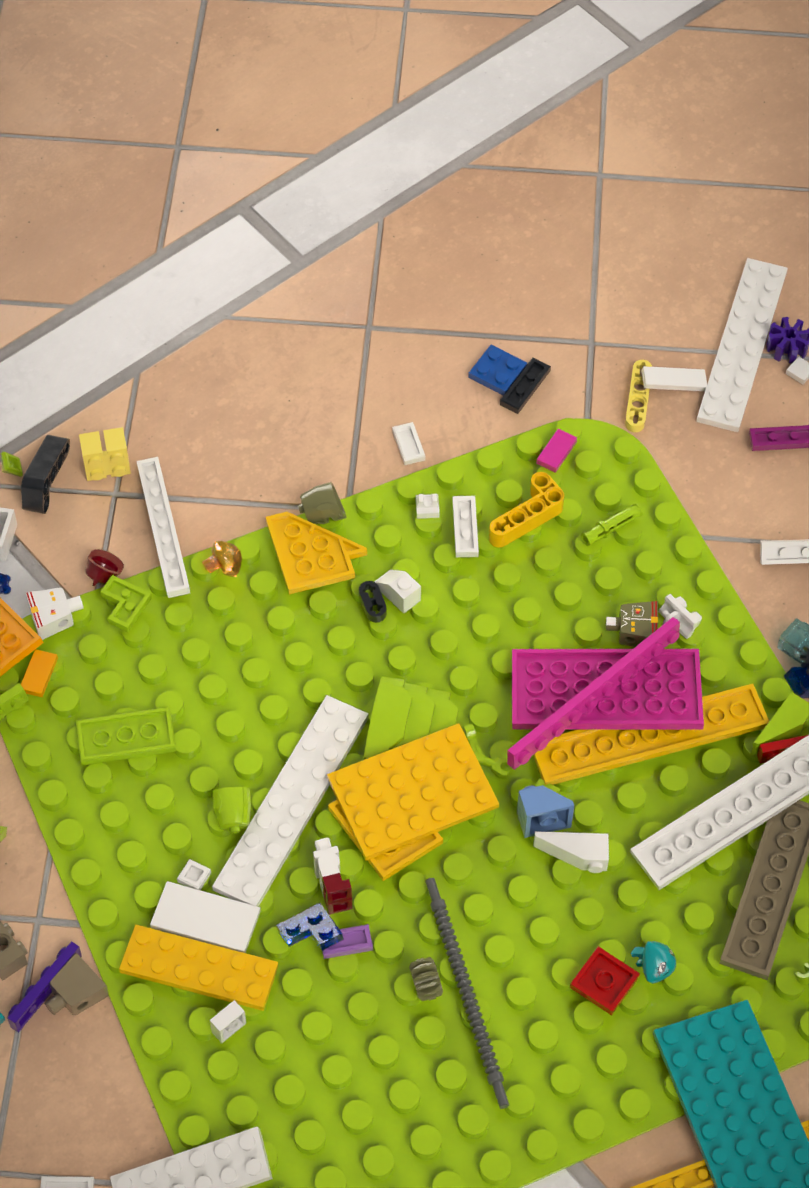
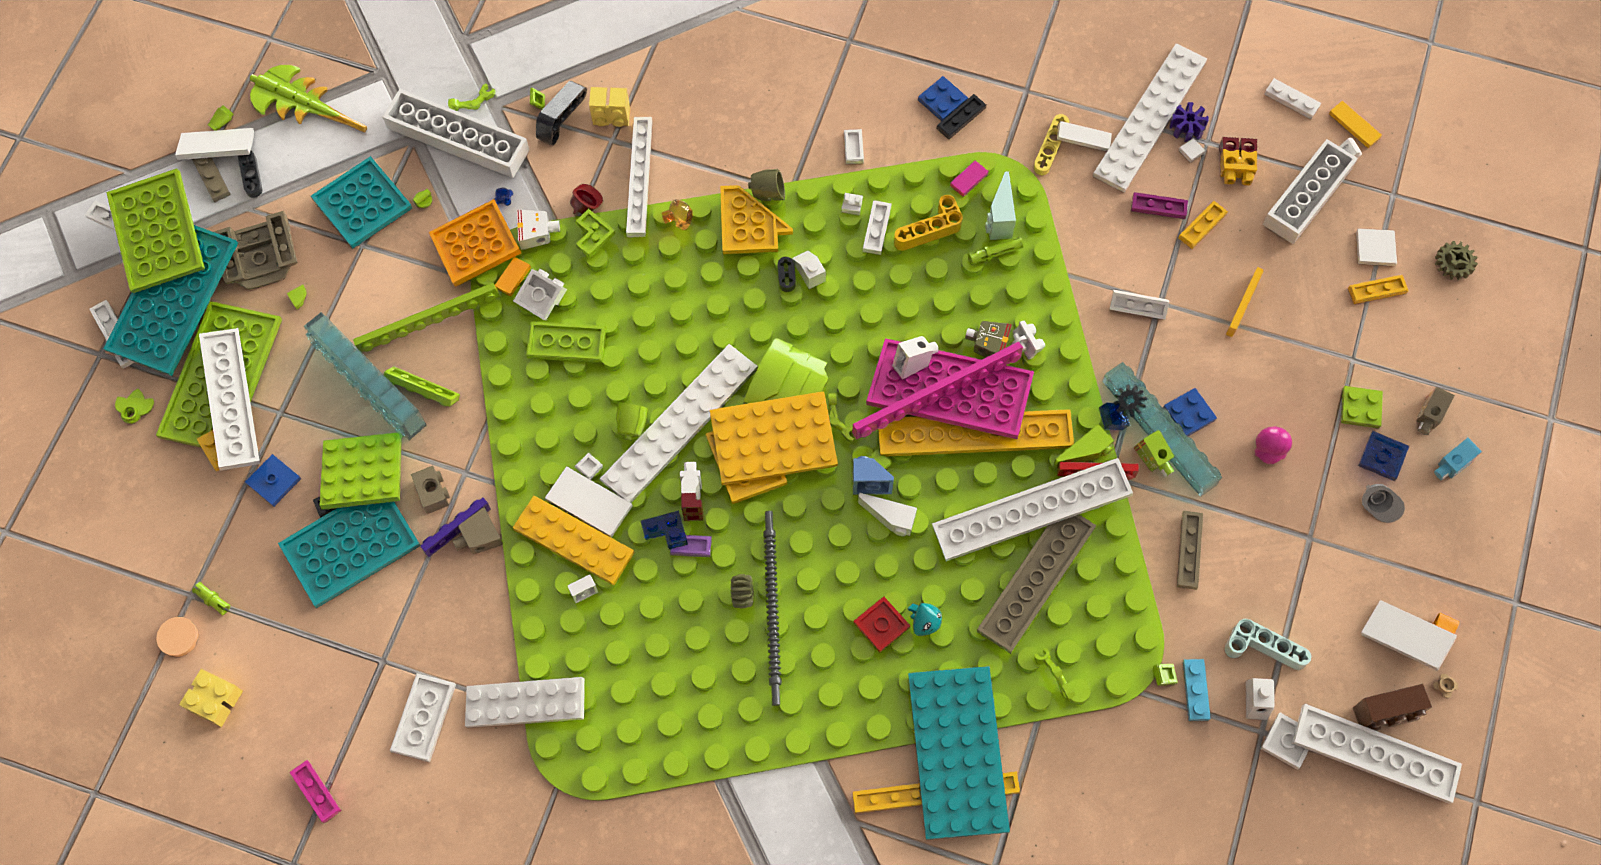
camera: 15 degrees right, 10 degrees up
none -> white plate [513,269,567,320]
none -> white torso [892,336,939,379]
none -> light aqua slope [985,172,1016,240]

